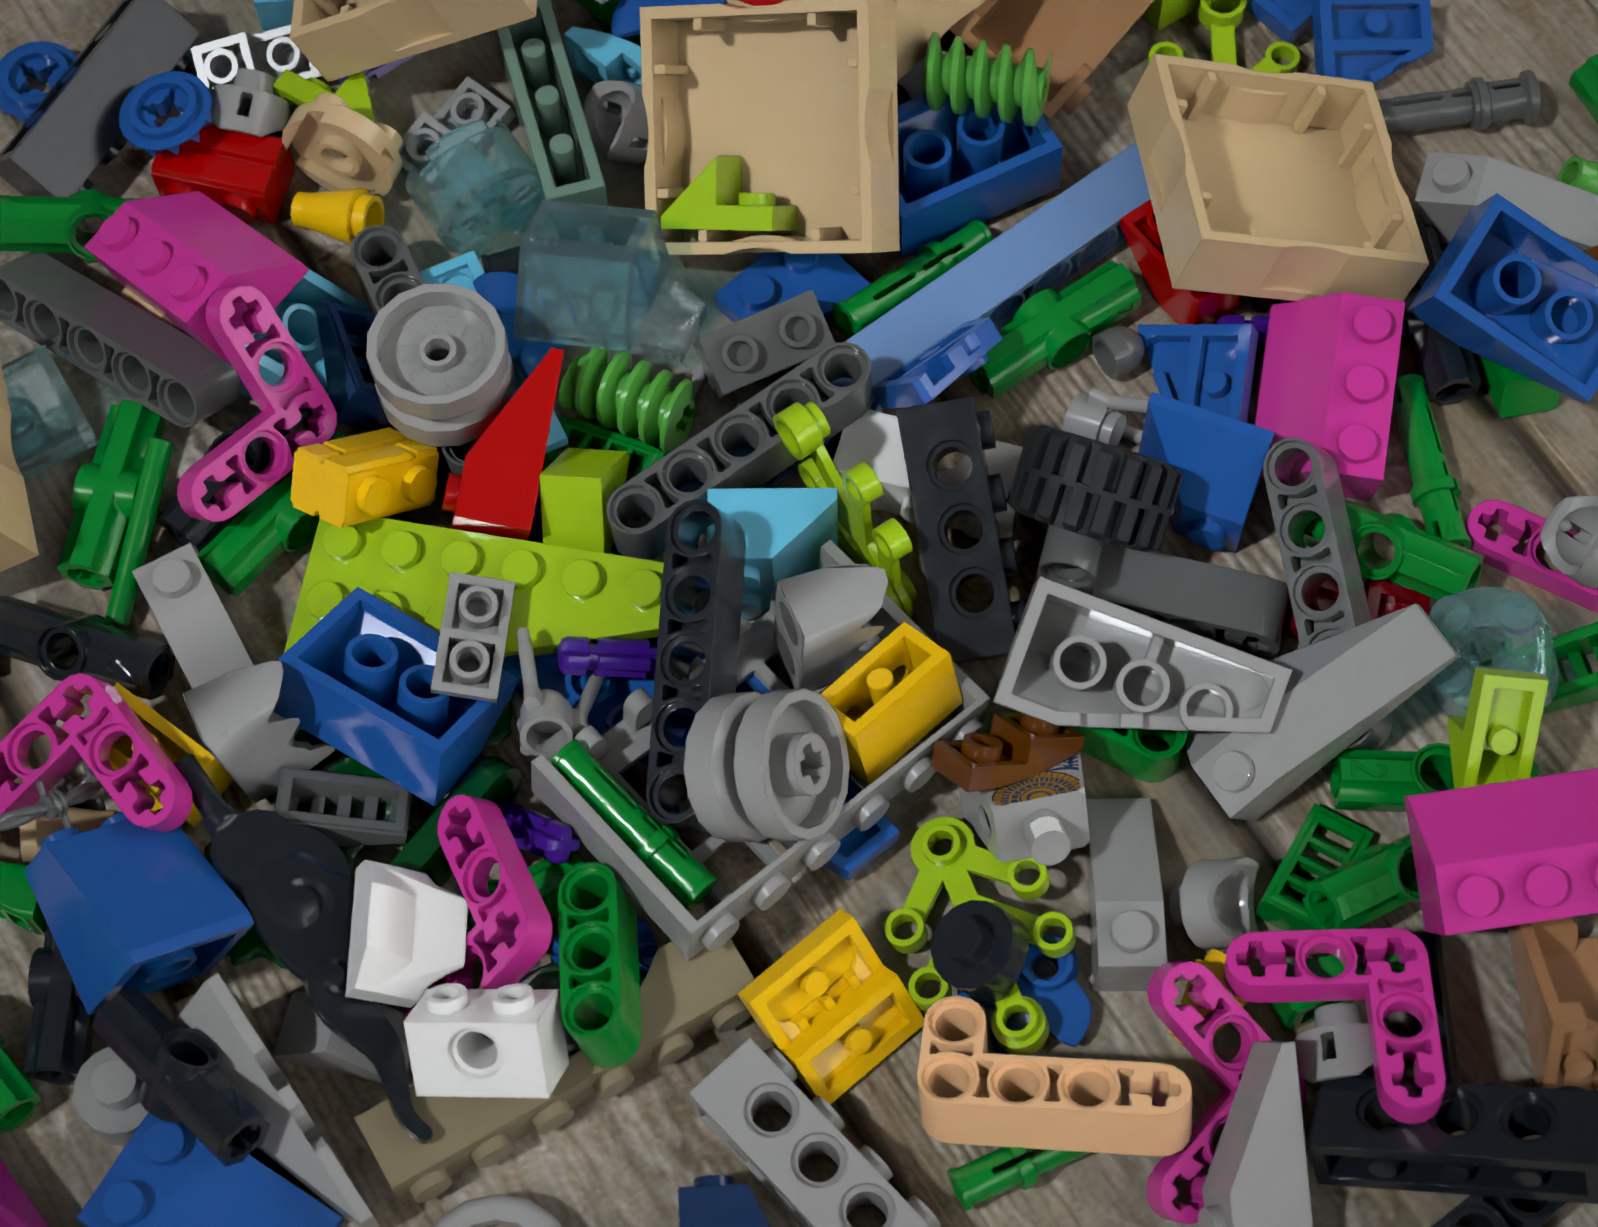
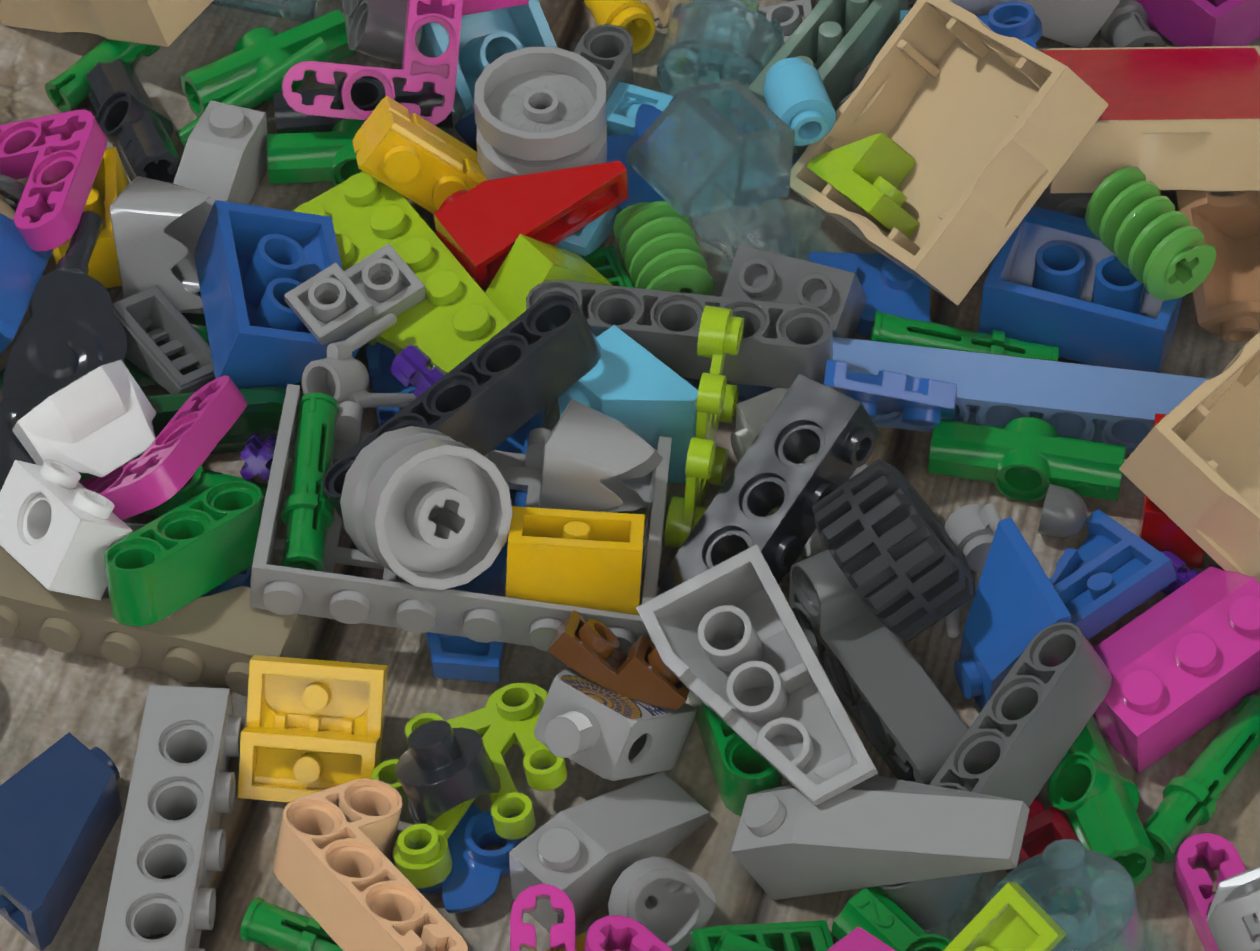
camera: 45 degrees right, 15 degrees down
none -> medium azure brick [763,58,836,146]

